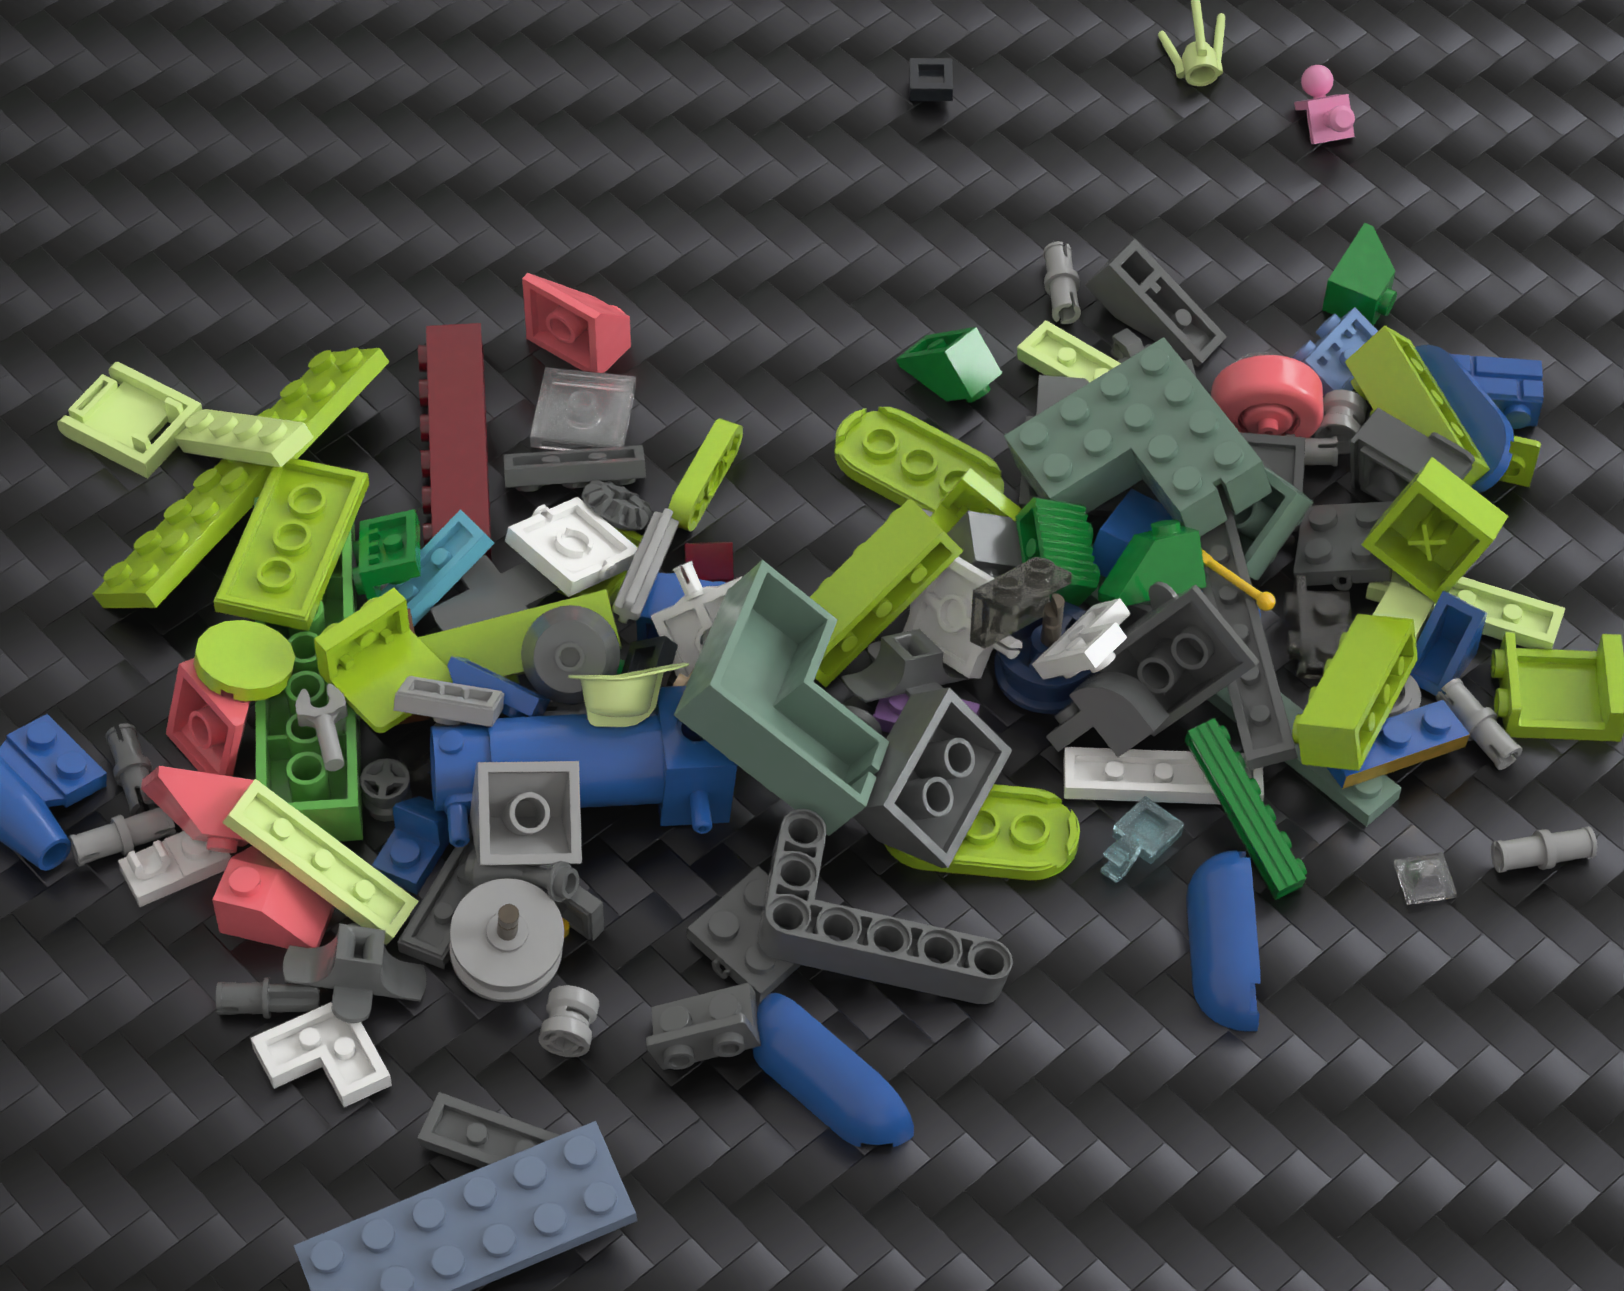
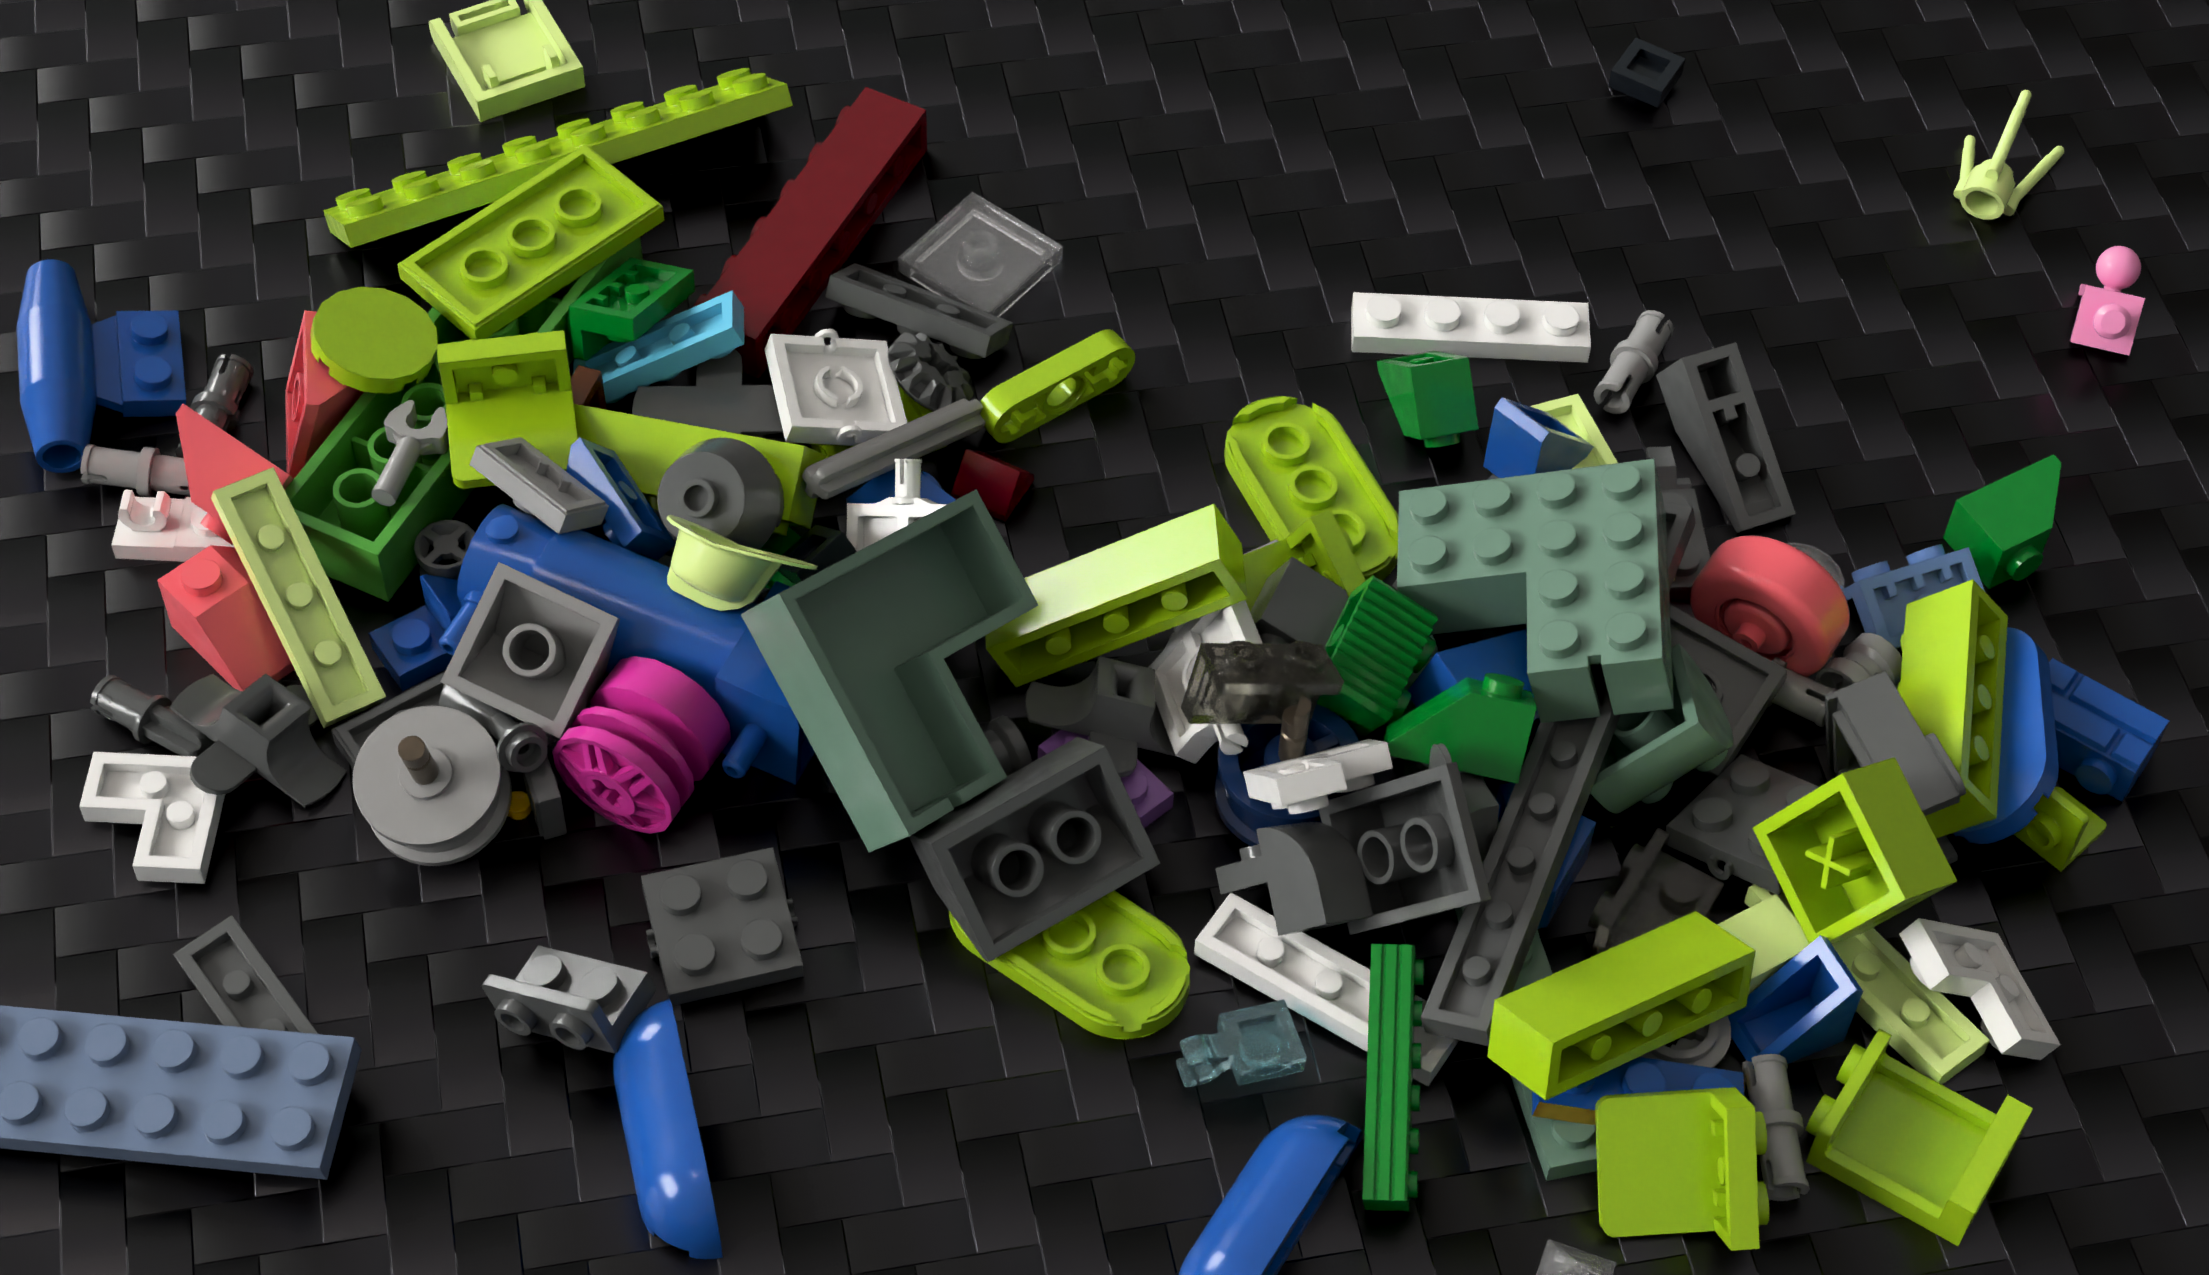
camera: 30 degrees right, 0 degrees up
yellowish green plate [174,409,314,467] -> none
coral slope [522,273,631,379] -> none
light grey wheel [539,985,599,1057] -> none
dark grey beam [757,809,1013,1004] -> none
yellow hinge [1202,549,1275,611] -> none
none -> dark pink wheel [552,656,731,834]
none -> white plate [1351,292,1591,363]
none -> blue slope [1483,397,1594,478]
none -> lime bracket [1595,1087,1769,1251]
none -> white plate [1899,918,2061,1060]

